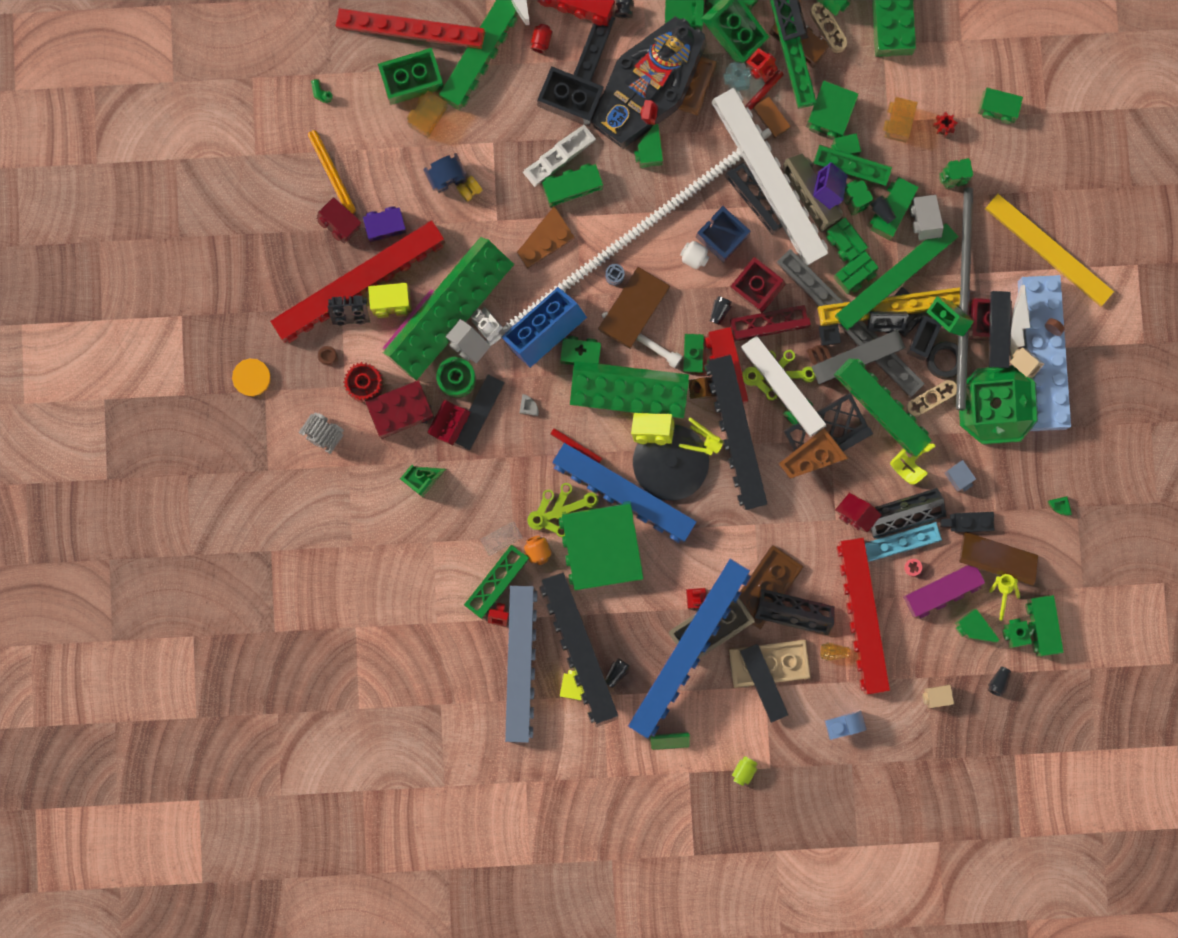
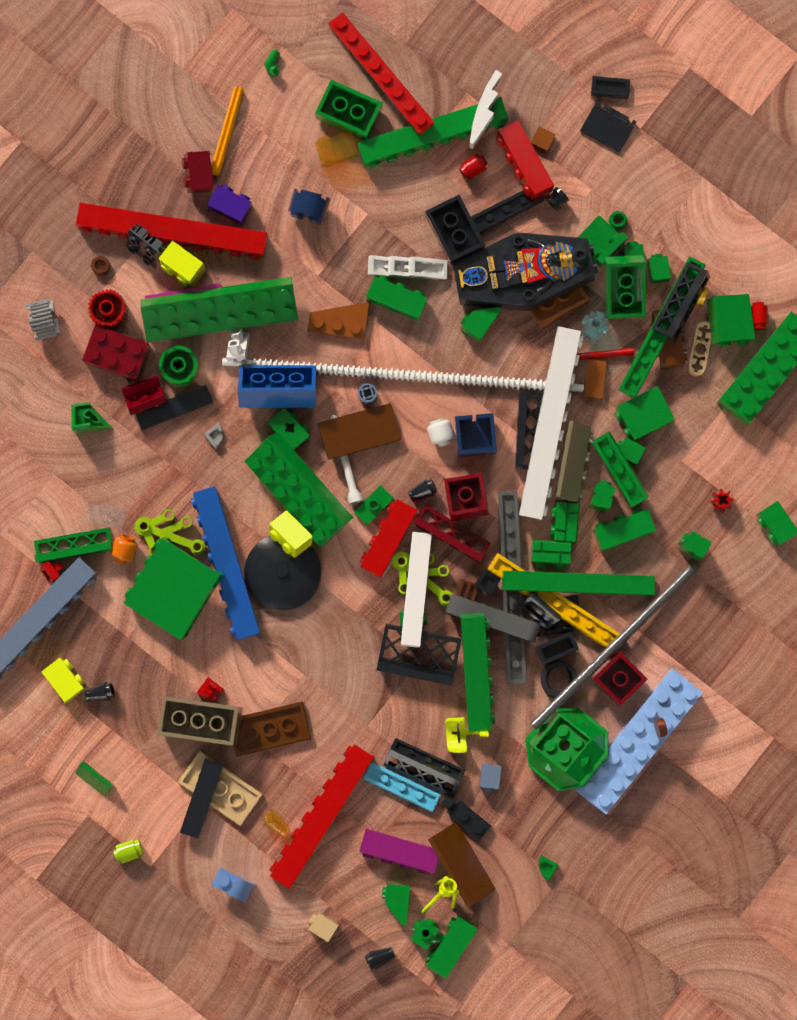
camera: 45 degrees right, 0 degrees up
light orange tile [232,358,271,397] -> none
light grey brick [446,319,491,364] -> none
yellow wheel [456,176,483,202] -> none
black brick [539,572,619,727] -> none
red bar [550,428,602,463] -> none
blue brick [628,558,751,739] -> none
red plate [641,100,658,125] -> none
neon yellow plant [679,418,723,455] -> none
reddish brown brick [689,377,716,399] -> none
black brick [705,354,768,510] -> none
red brick [746,48,778,83] -> none
black fence [754,589,835,636] -> none
dark orange wing [778,428,848,479] -> none
dark purple brick [813,162,848,209] -> none
dark red brick [835,492,881,533] -> none
black cone [870,195,897,225] -> none
clear yellow brick [882,97,918,143] -> none
coral bush [904,559,922,576] -> none
tan beam [906,380,957,417] -> none
light grey brick [910,195,943,240] -> none
green brick [927,296,974,337] -> none
yellow tile [985,194,1114,307] -> none
black tile [989,291,1011,369] -> none
white slope [1010,285,1030,360] -> none
tan brick [1010,347,1044,379] -> none

